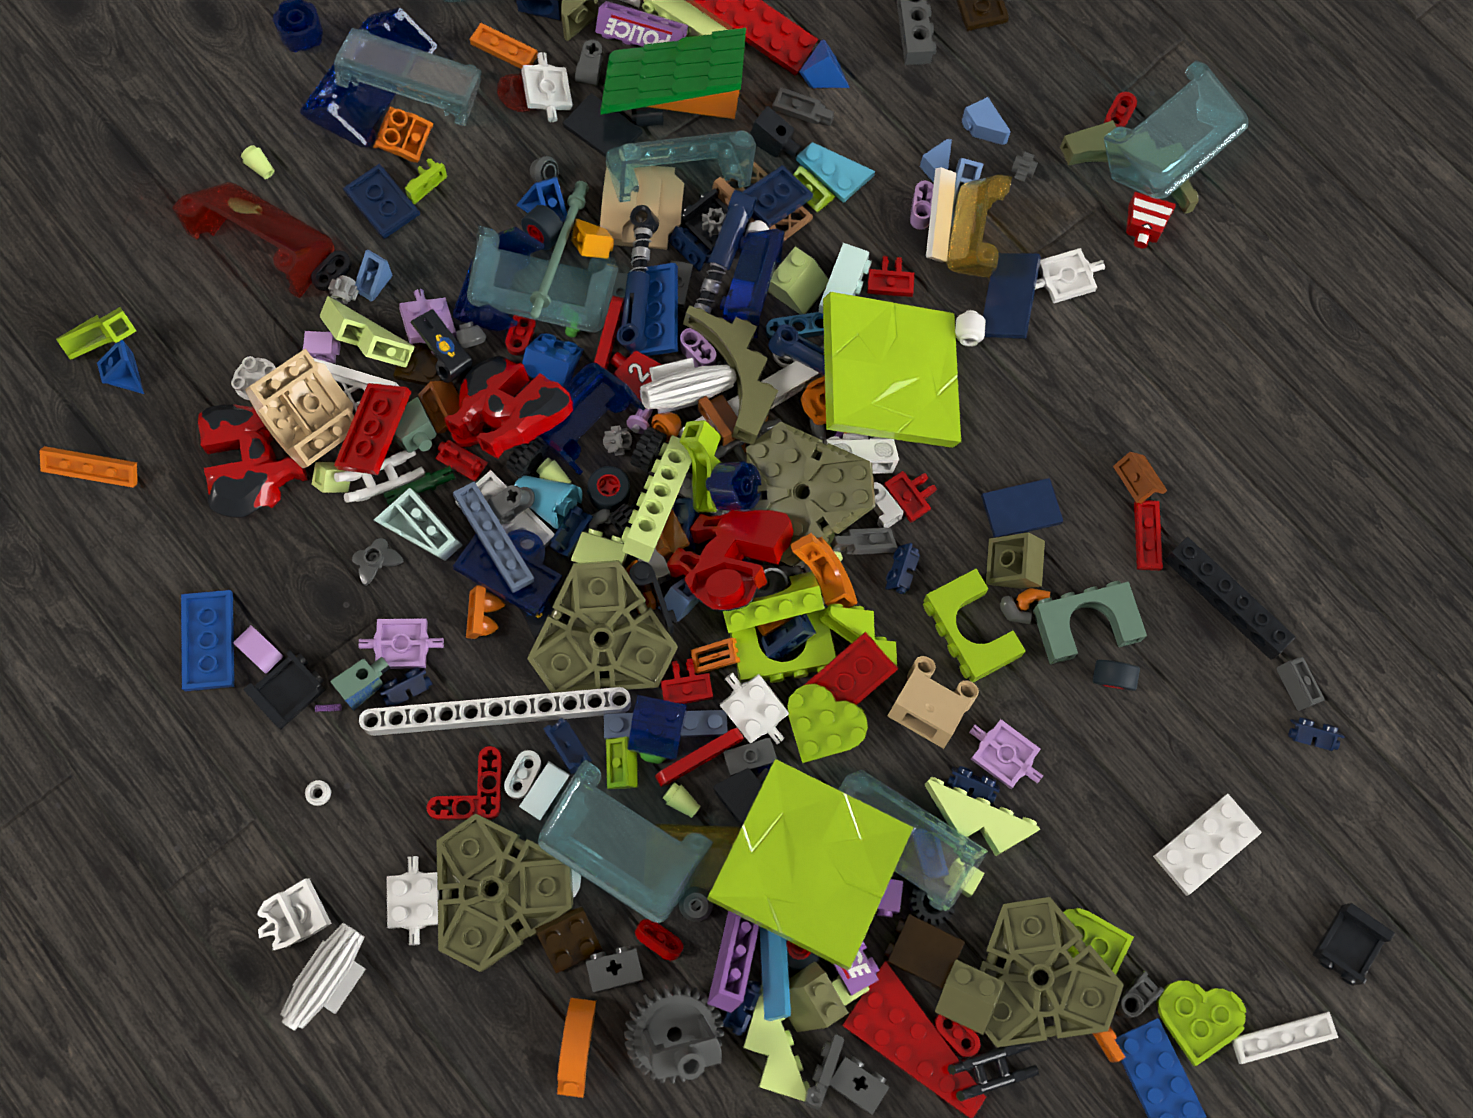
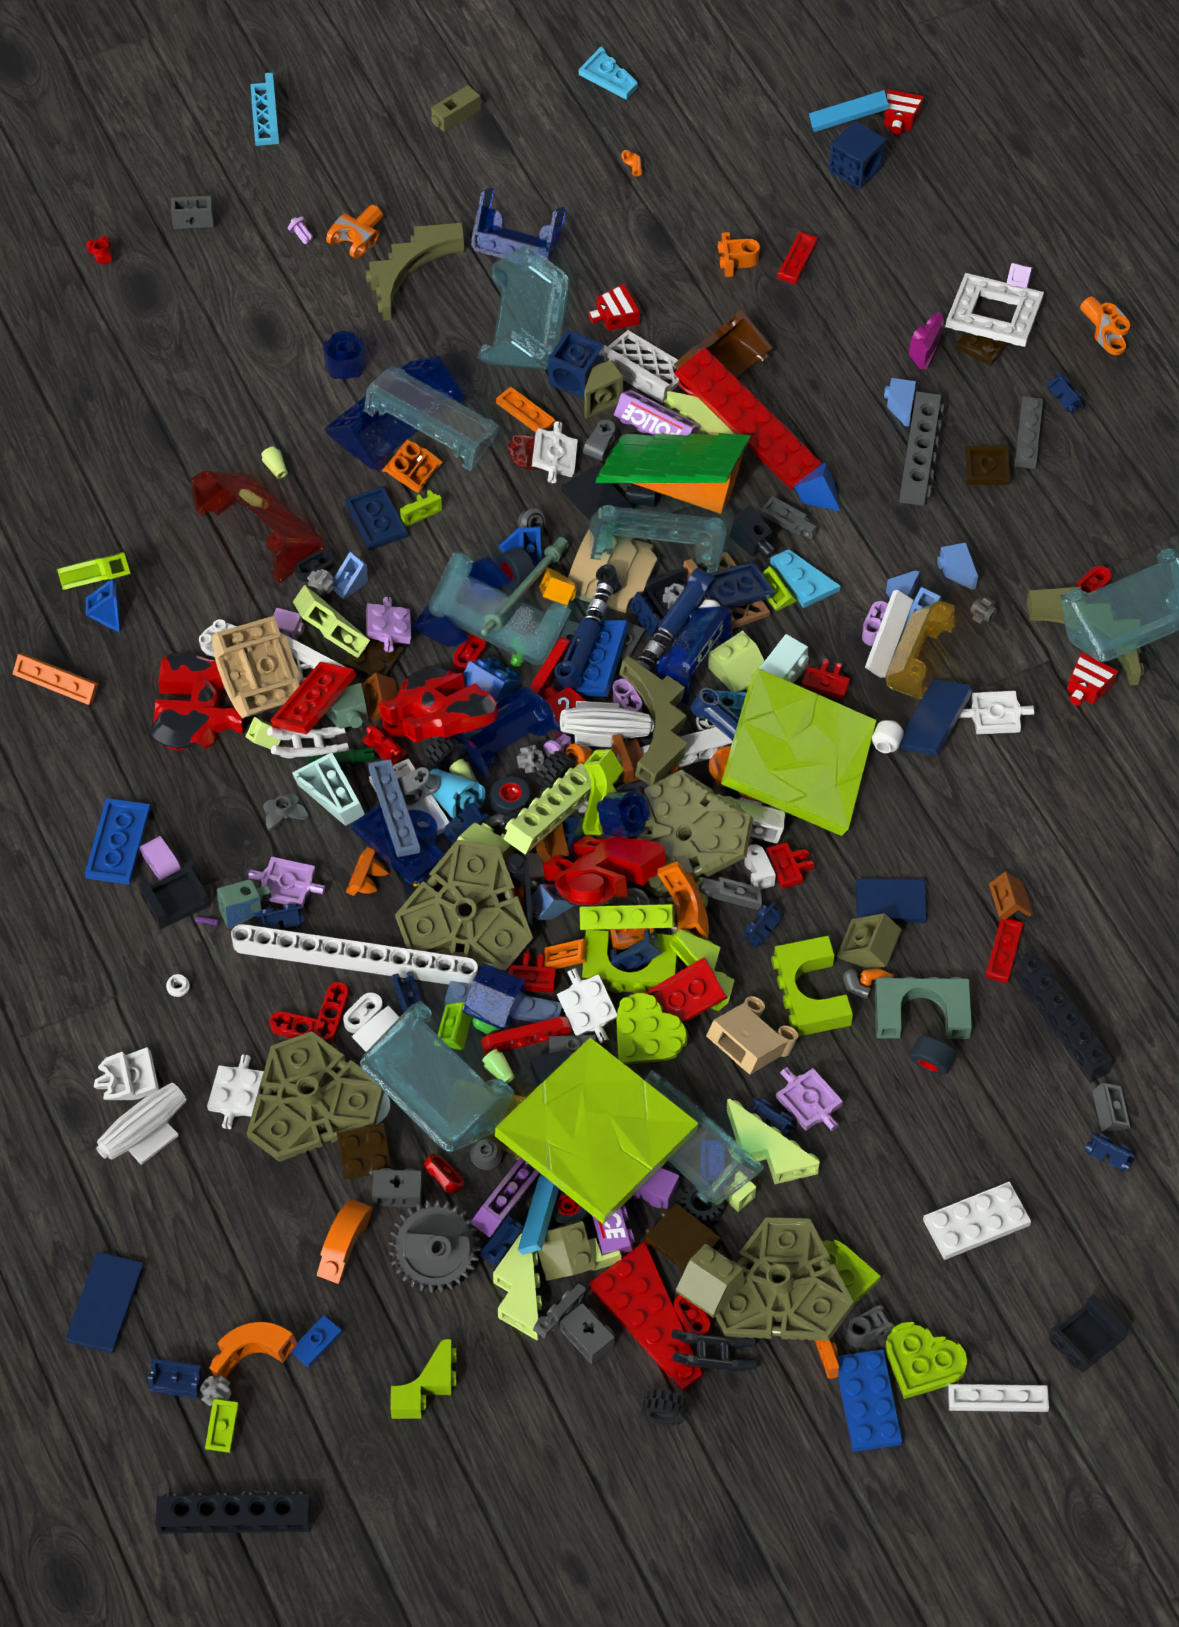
camera: 20 degrees right, 15 degrees down
black door [410,309,472,383] -> none
dark grey cone [456,322,487,349] -> none

